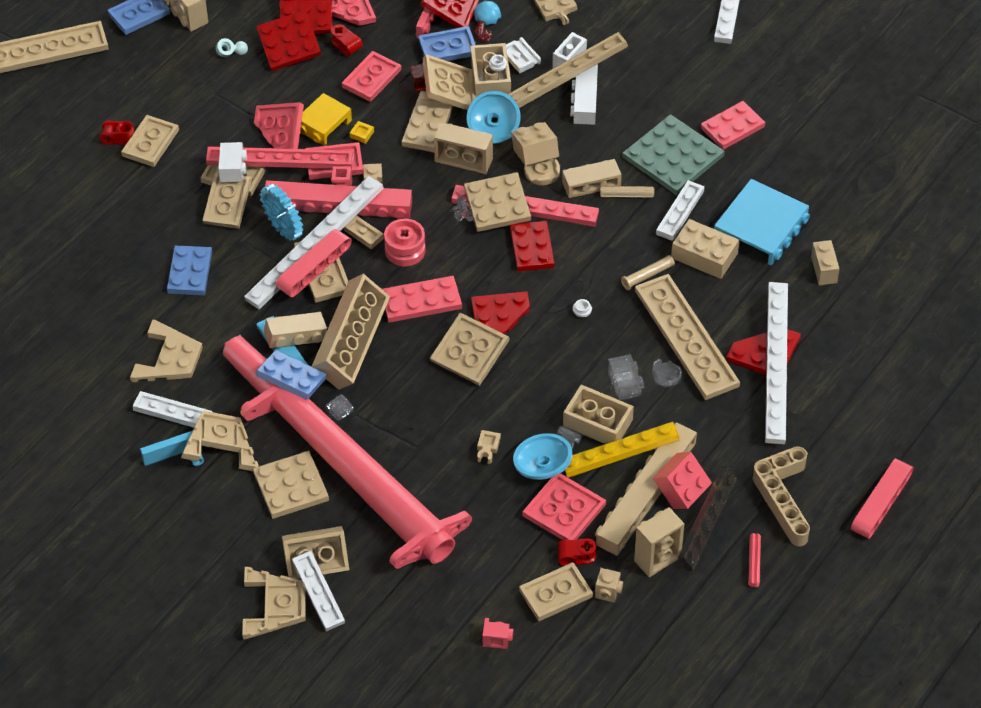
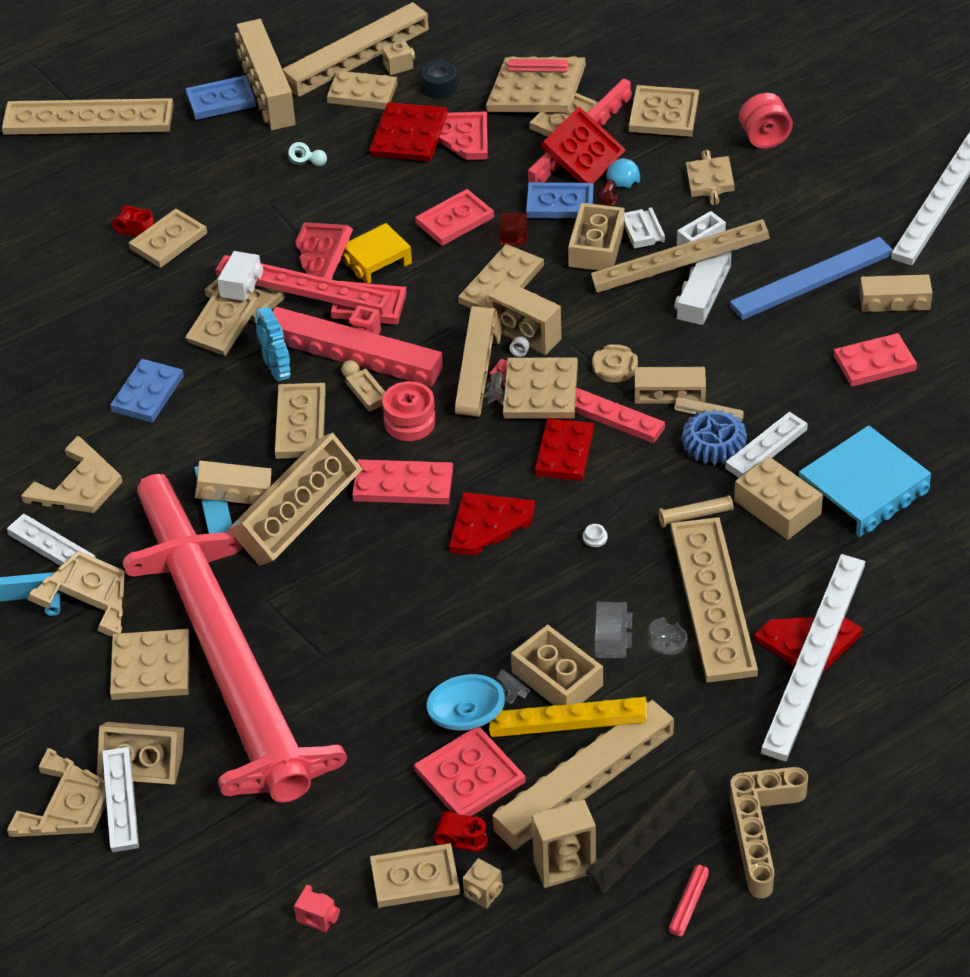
camera: 20 degrees right, 5 degrees down
white plate [244,176,383,309] -> none
medium blue plate [256,350,326,400] -> none
red plate [257,10,322,71] -> none
coral beam [276,229,352,297] -> none
clear tile [326,394,354,421] -> none
red piece [331,24,363,57] -> none
yellow plate [350,121,374,144] -> none
tan plate [363,164,382,182] -> none
tan plate [423,54,476,110] -> none
tan plate [430,313,509,386] -> none
medium azure dish [467,91,521,144] -> none
tan plate [477,430,501,464] -> none
white plate [489,55,507,71] -> none
tan brick [511,123,559,166] -> none
sand green plate [622,114,725,195] -> none
coral brick [653,452,712,509] -> none
tan brick [811,240,839,285] -> none
coral beam [851,458,914,539] -> none
none -> tan beam [455,306,501,417]
none -> white hinge [510,336,529,357]
none -> medium blue gear [682,409,747,466]
none -> medium blue tile [730,237,893,320]
none -> tan brick [859,275,932,312]

